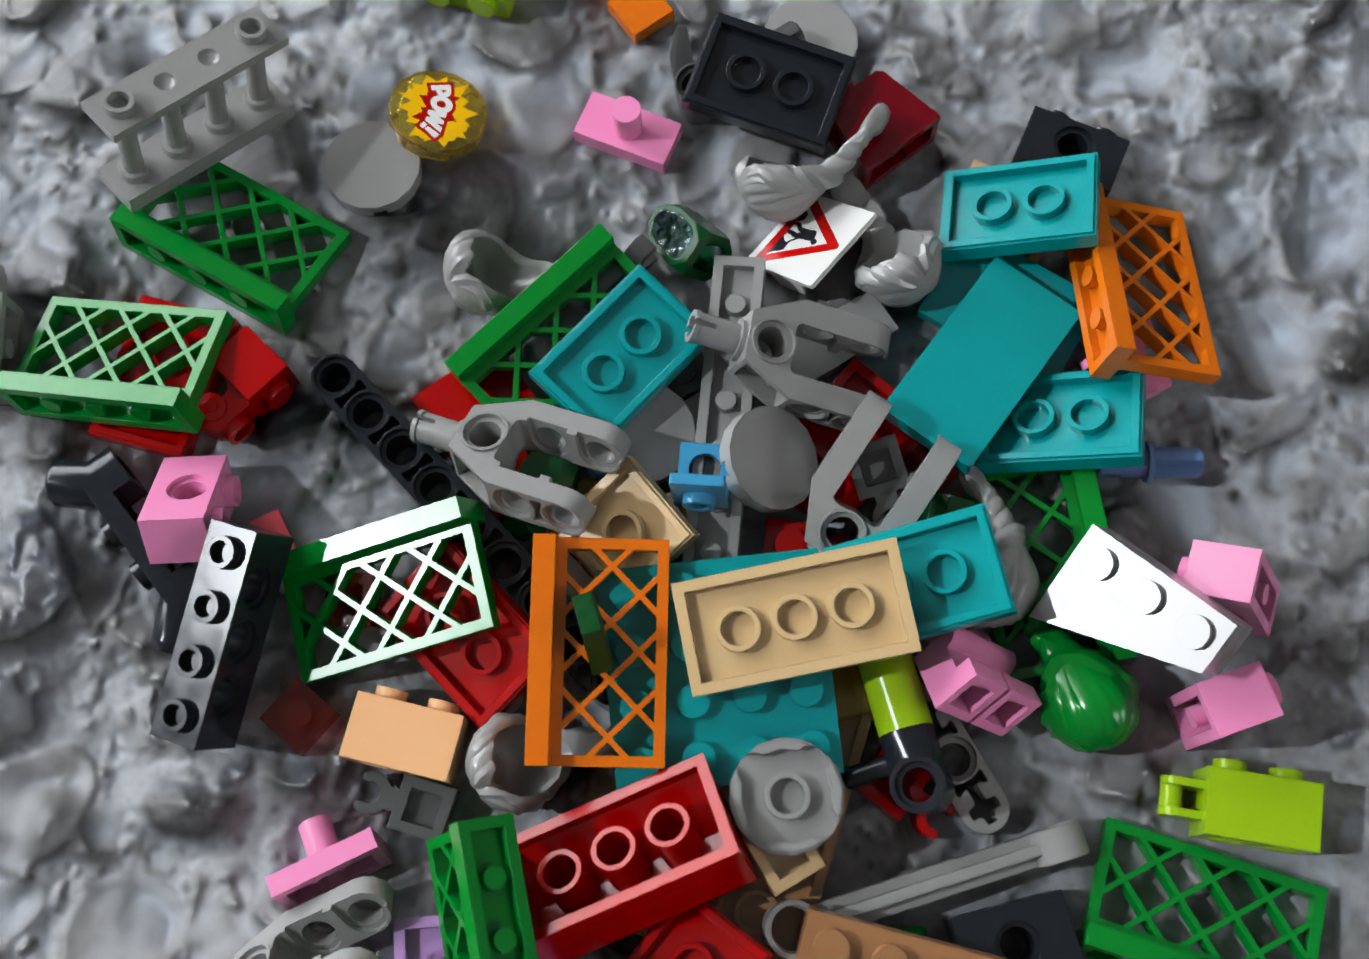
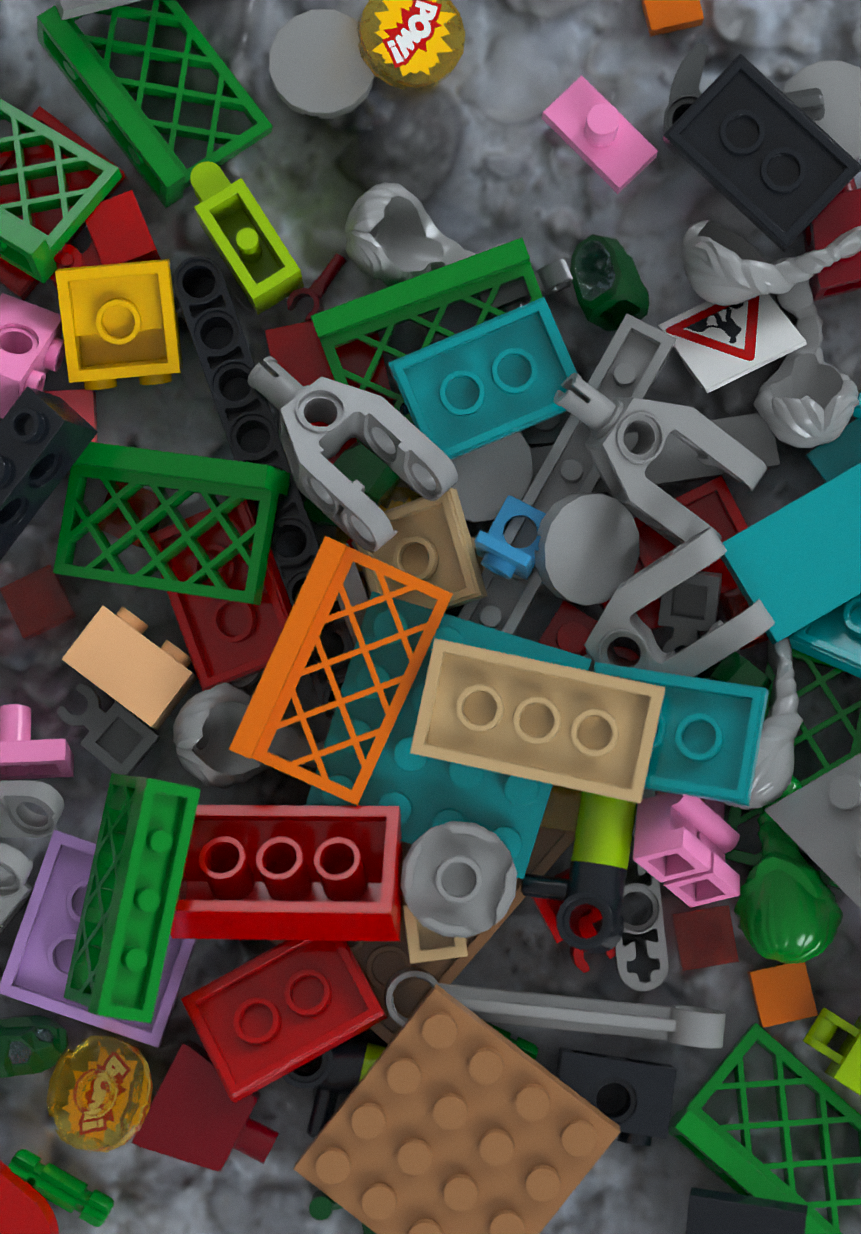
camera: 20 degrees right, 10 degrees up
dark green tile [571,591,614,676] -> none
none -> yellow plate [55,259,183,390]
none -> lime brick [190,161,304,315]
none -> dark red hand [287,253,347,322]
none -> clear red plate [671,905,739,971]
none -> orange tile [747,962,818,1028]

